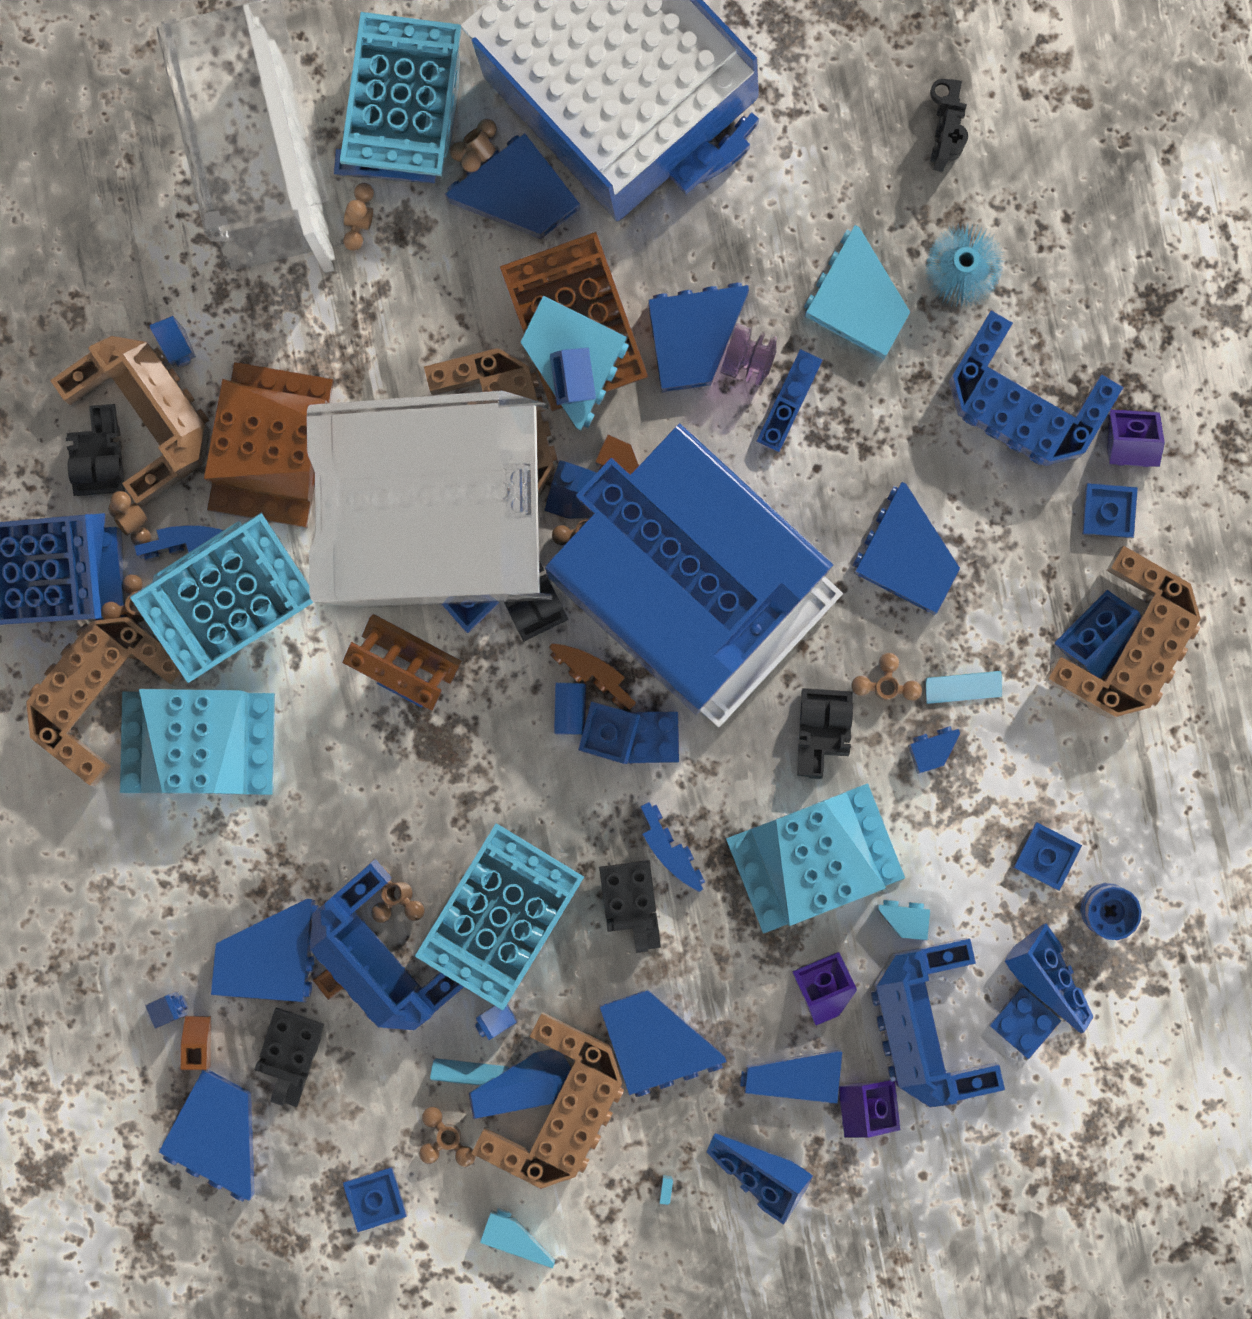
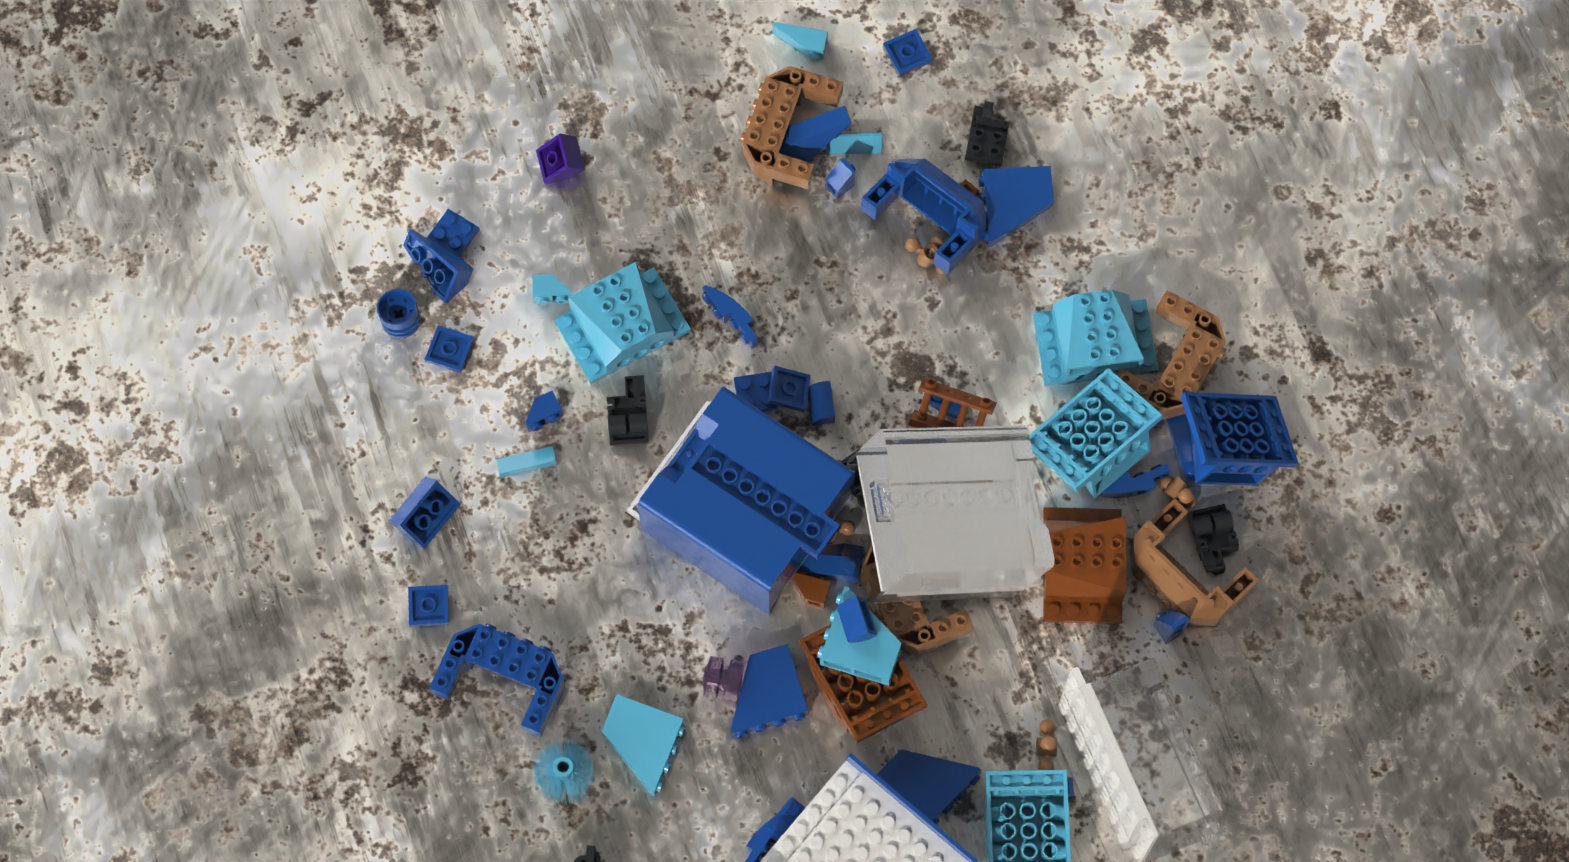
camera: 170 degrees right, 15 degrees down
medium nougat piece [101,574,145,623] -> none
blue slope [145,992,188,1029] -> none
blue slope [159,1069,255,1202] -> none
dark orange slope [181,1016,211,1070] -> none
medium azure wedge [415,823,584,1010] -> none
medium nougat piece [419,1107,476,1167] -> none
medium nougat piece [450,119,497,172] -> none
dark orange slope [549,643,636,711] -> none
black plate [599,860,661,953] -> none
blue slope [600,989,726,1097] -> none
medium azure tile [659,1175,673,1205] -> none
blue wedge [706,1133,813,1225] -> none
blue slope [740,1050,843,1103] -> none
blue slope [756,349,823,452] -> none
dark purple slope [792,952,857,1026] -> none
medium nougat piece [851,653,922,701] -> none
blue slope [852,482,960,615] -> none
blue wedge [870,937,1005,1108] -> none
medium nougat wedge [1044,546,1201,719] -> none
dark purple slope [1107,410,1165,467] -> none

